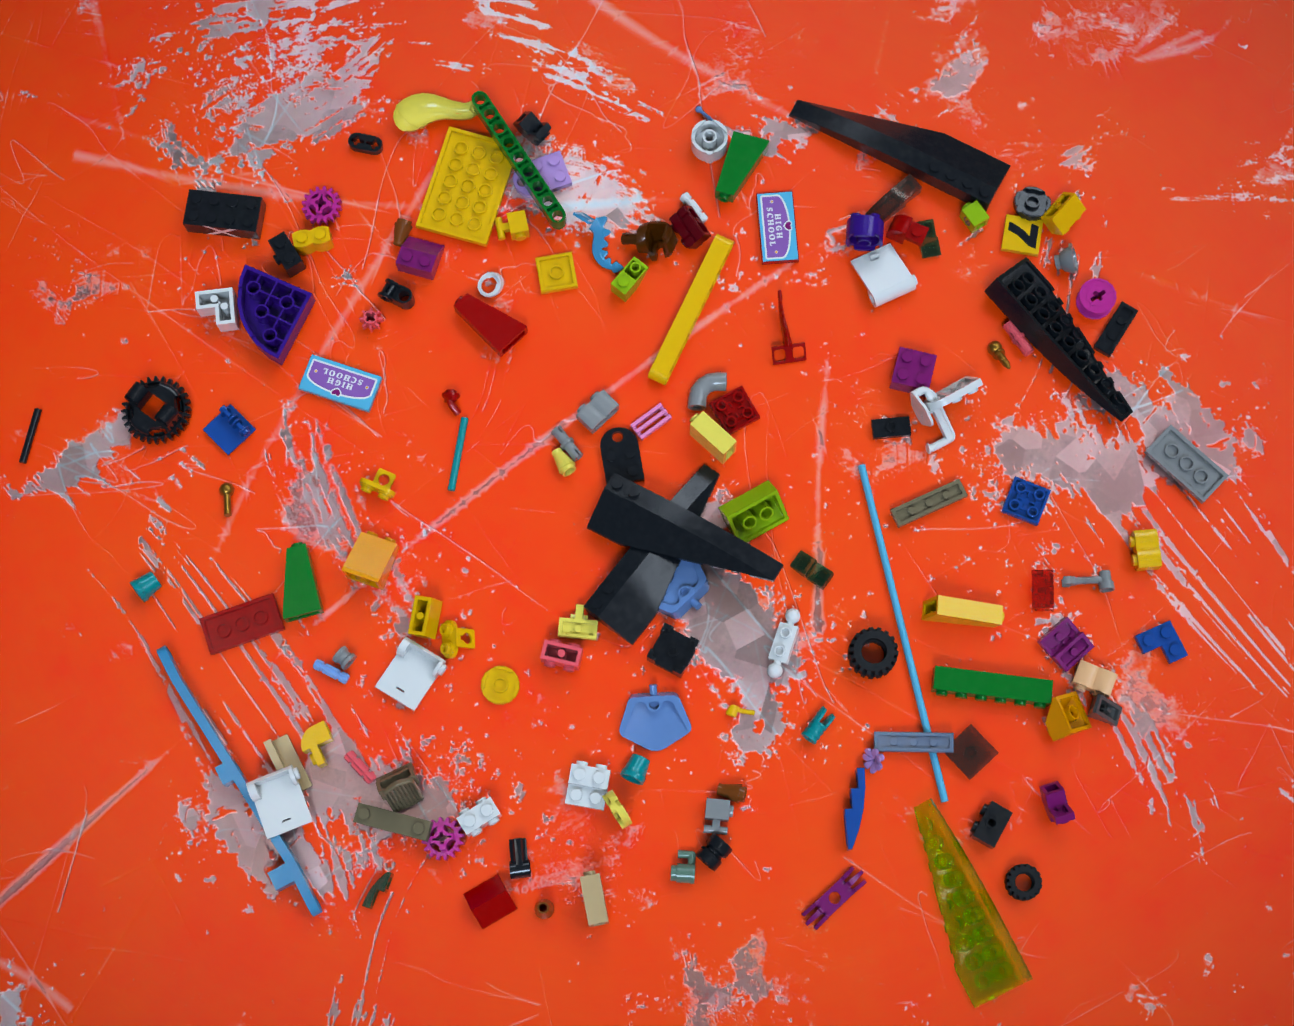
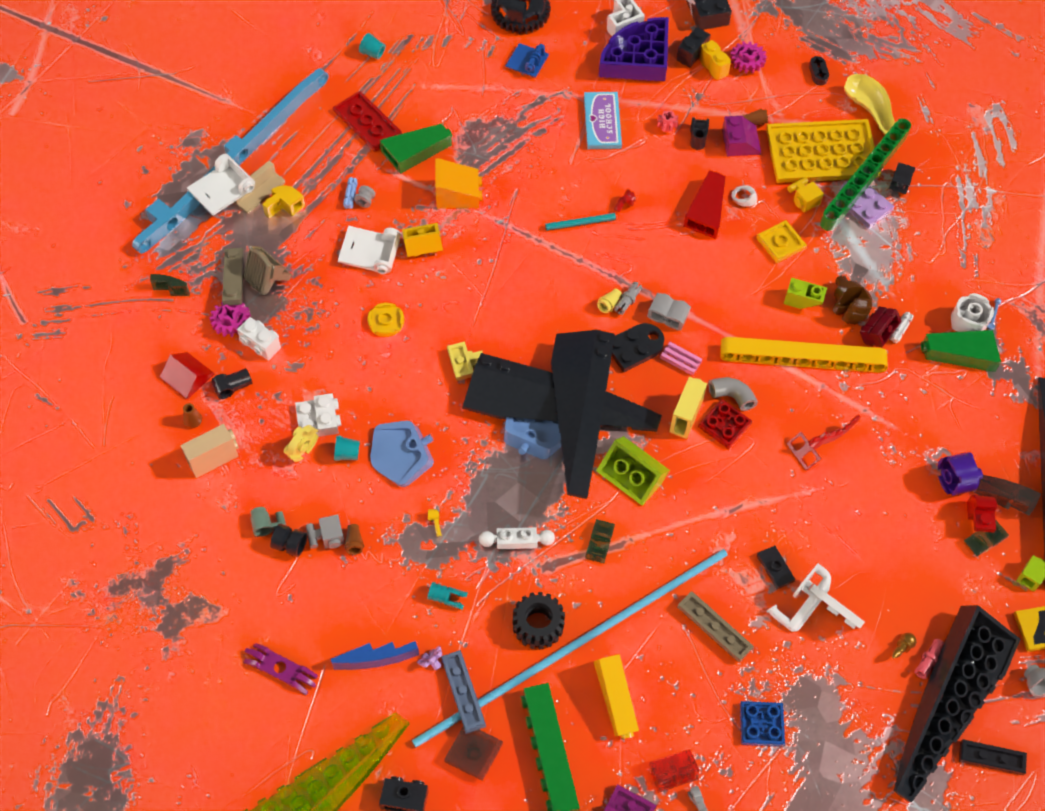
camera: 65 degrees right, 15 degrees down
pearl gold bar [219,482,235,517] -> none
coral axle [344,750,376,784] -> none
yellow bracket [359,468,396,501] -> none
yellow bracket [439,620,475,659] -> none
coral brick [540,638,584,672] -> none
dark azure piece [573,212,624,273] -> none
black panel [647,623,700,678] -> none
tile [756,191,799,265] -> none
white door [850,243,918,308] -> none
magenta brick [889,347,937,397] -> none
dark pink piece [1076,278,1117,320] -> none

